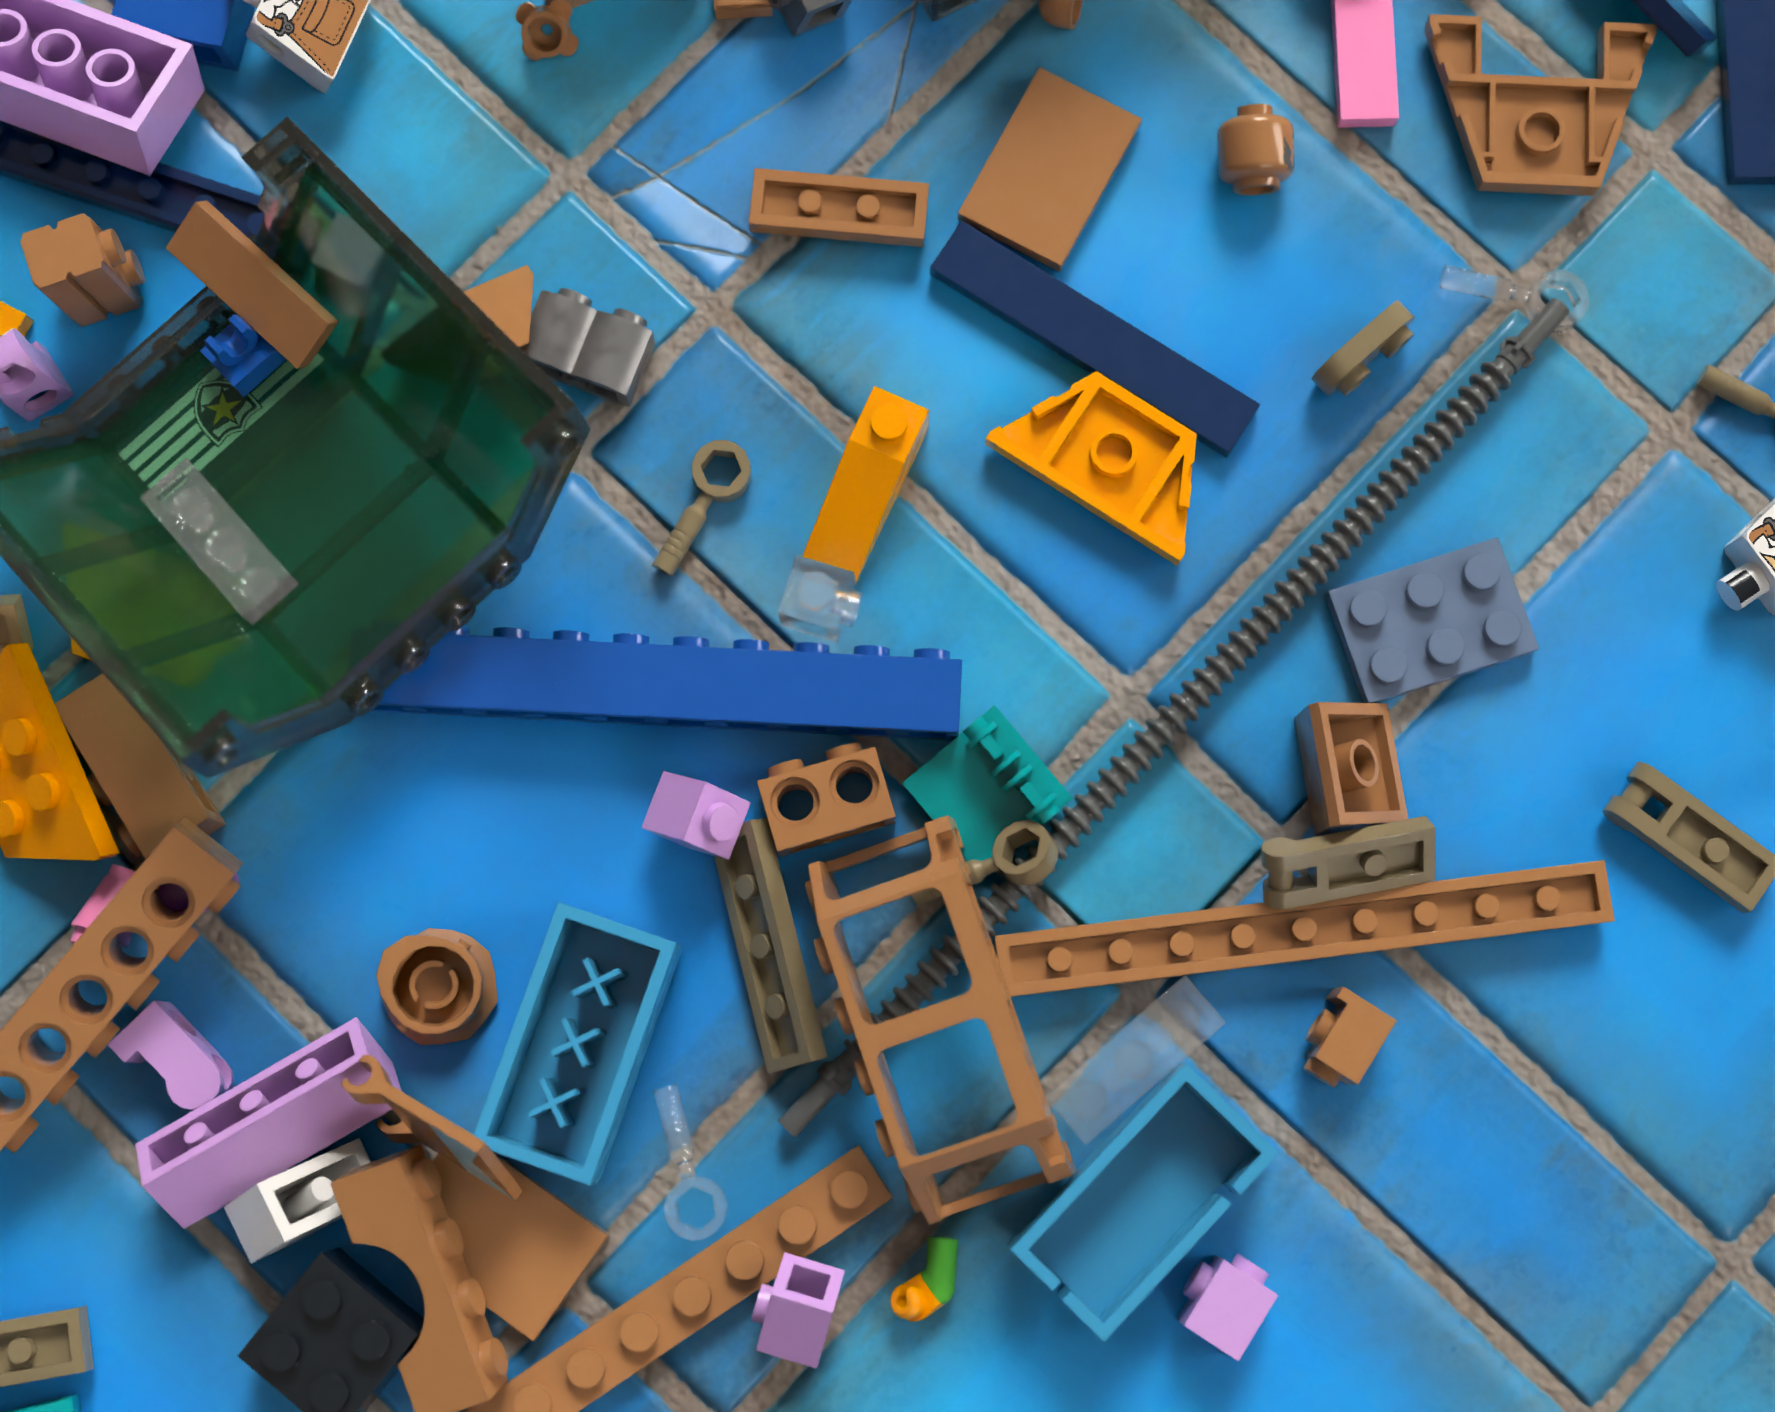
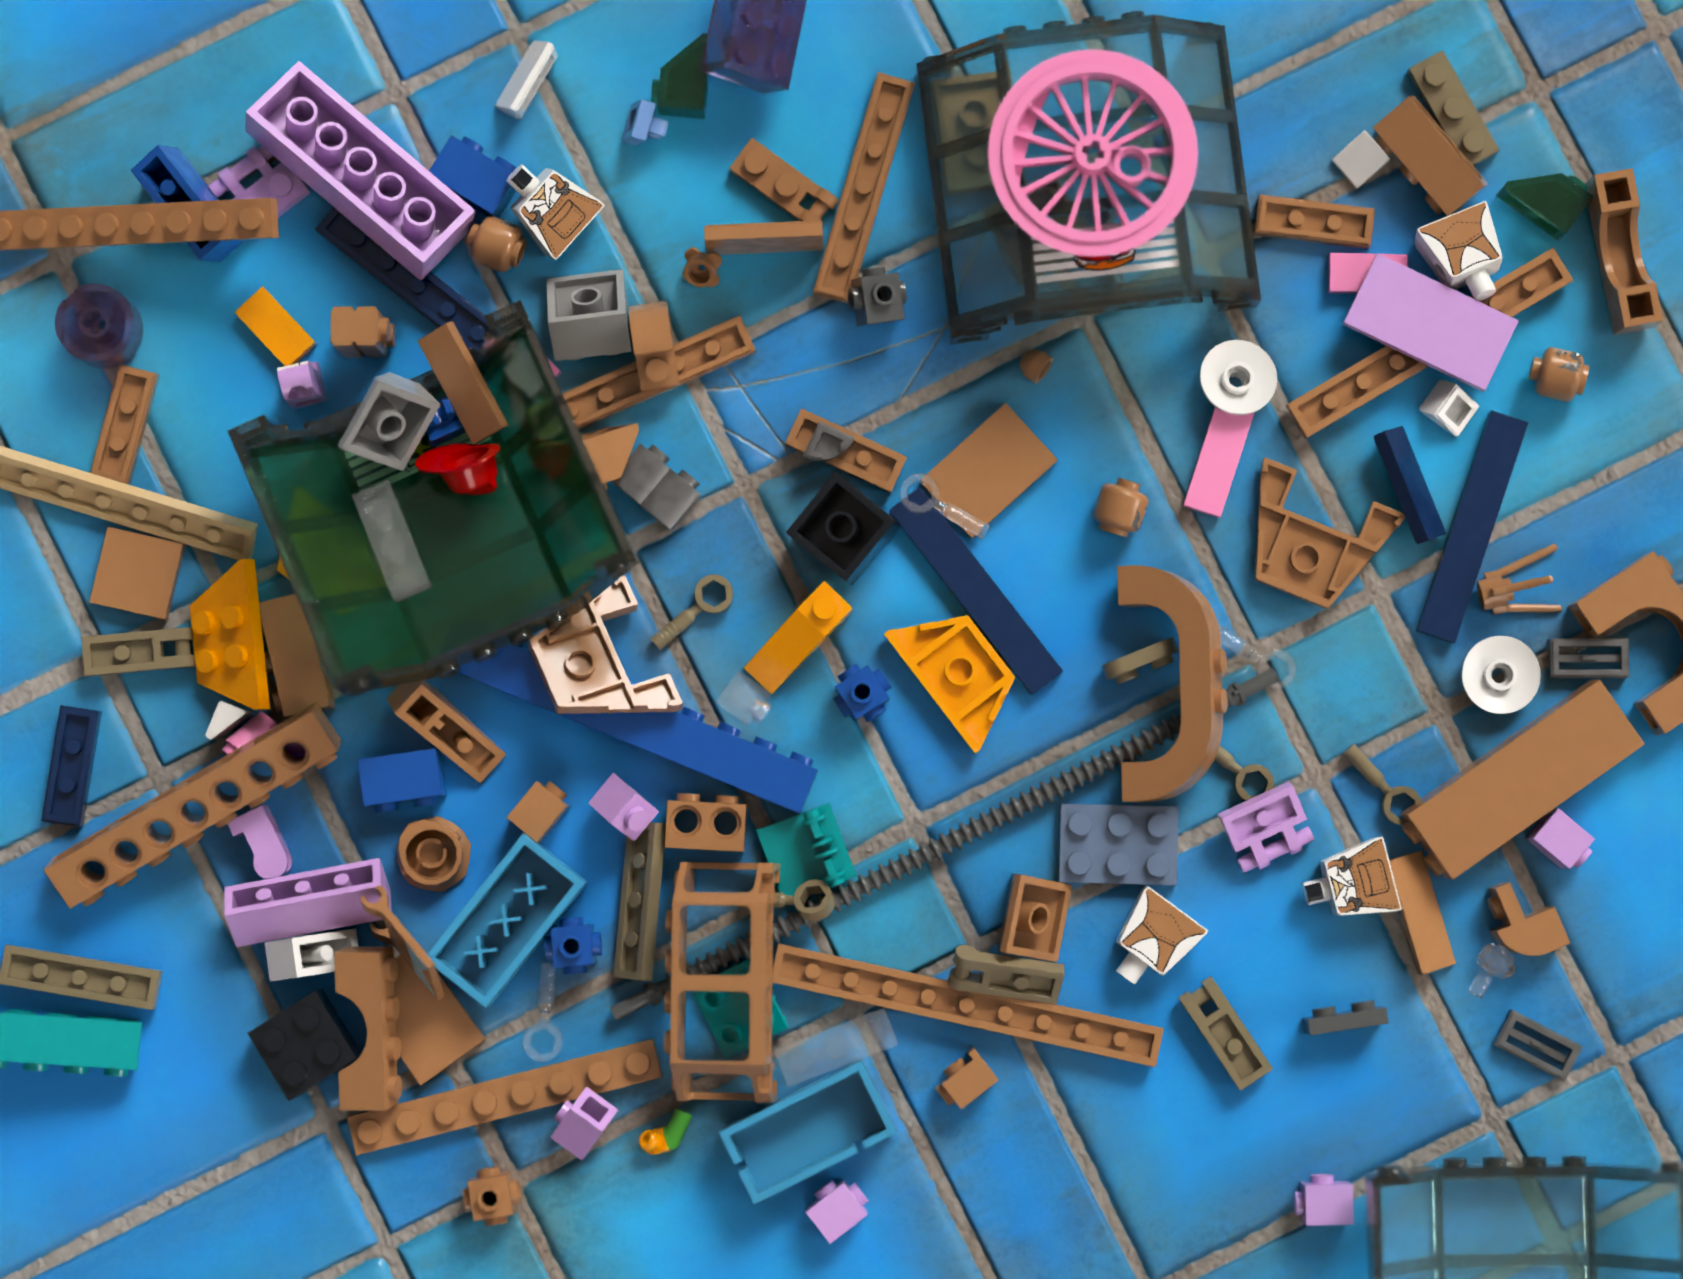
camera: 20 degrees right, 5 degrees up
none -> white slope [205,701,254,741]
none -> light grey slope [338,372,441,471]
none -> blue brick [357,748,447,813]
none -> medium nougat slope [387,670,506,783]
none -> red piece [415,443,500,495]
none -> medium nougat head [466,216,527,272]
none -> medium nougat brick [506,780,570,843]
none -> medium nougat tile [527,315,756,444]
none -> wing [528,575,683,714]
none -> blue brick [545,917,602,975]
none -> light grey slope [547,269,632,361]
none -> medium nougat brick [629,301,680,391]
none -> teal hinge [691,958,789,1059]
none -> black brick [786,472,901,585]
none -> flat silver tile [803,421,855,462]
none -> blue brick [833,664,891,722]
none -> clear piece [900,473,990,539]
none -> torso [1116,886,1208,985]
none -> medium nougat arch [1117,565,1228,802]
none -> dark tan piece [1214,746,1274,801]
none -> lavender plate [1218,781,1315,873]

